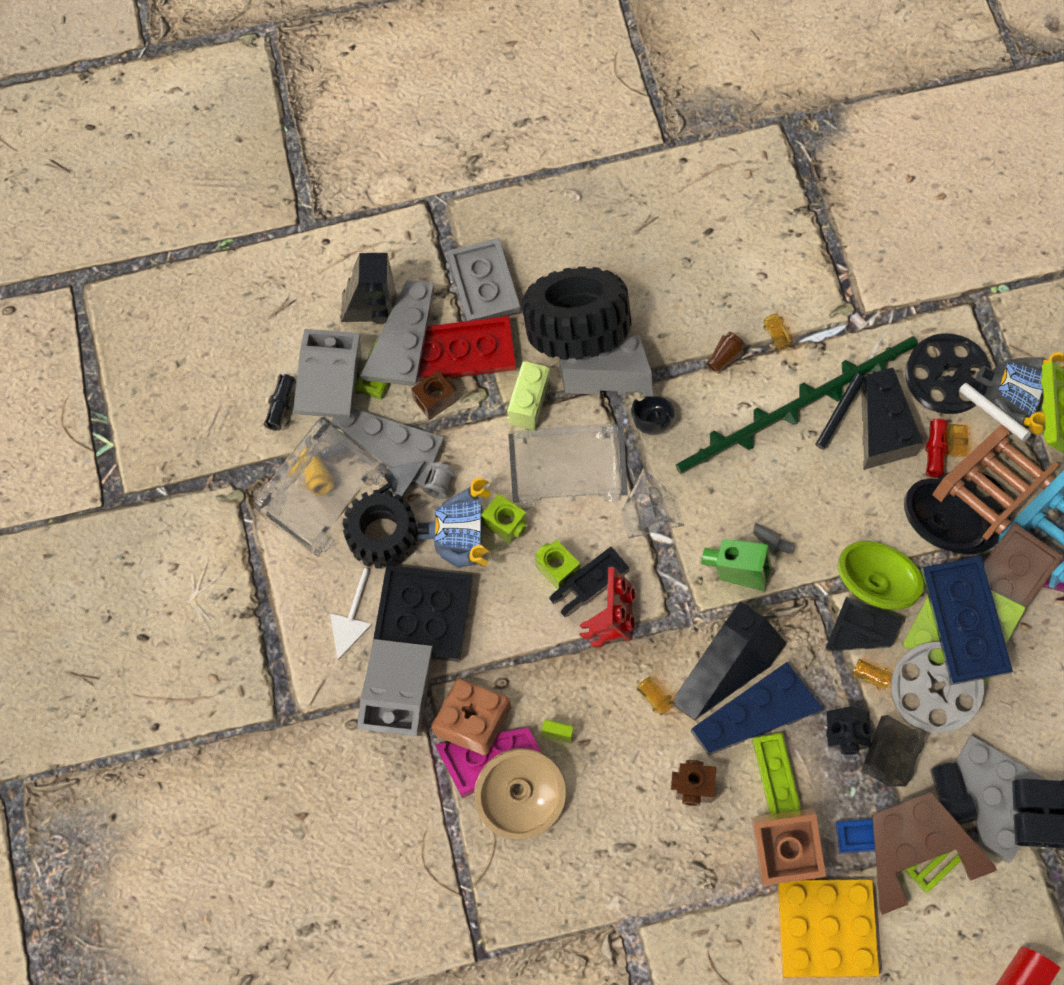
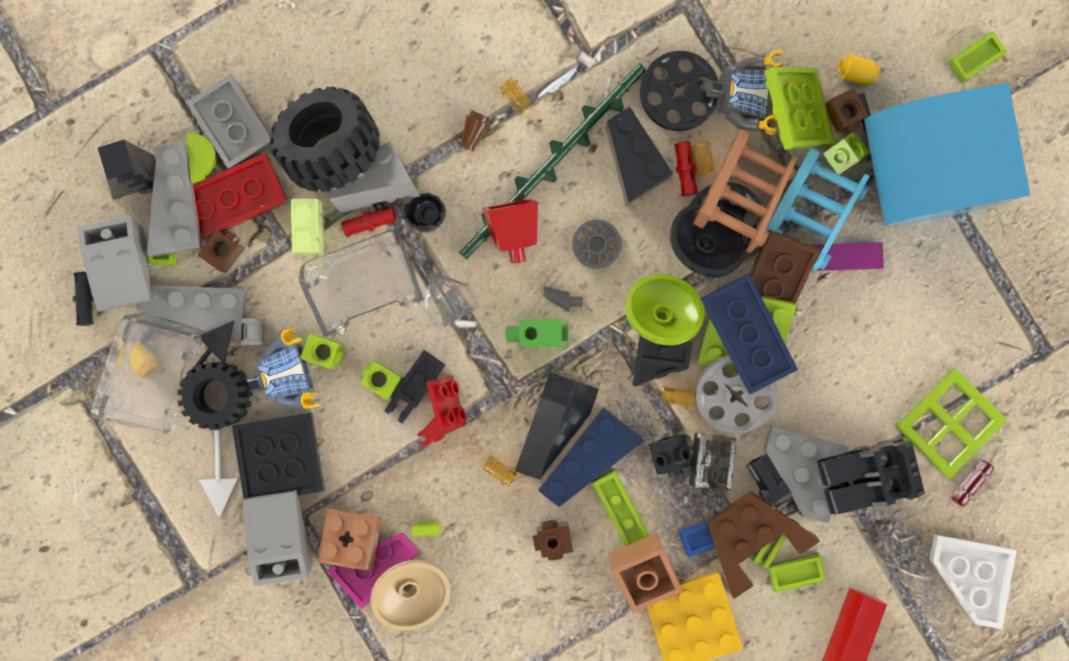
camera: 20 degrees left, 20 degrees up
black bar [815,373,865,450] -> none
white bar [959,383,1031,441] -> none
none -> lime tile [187,133,217,183]
none -> red pin [341,205,397,237]
none -> red torso [482,199,538,264]
none -> dark grey wheel [572,220,622,269]
none -> lime tile [767,553,826,593]

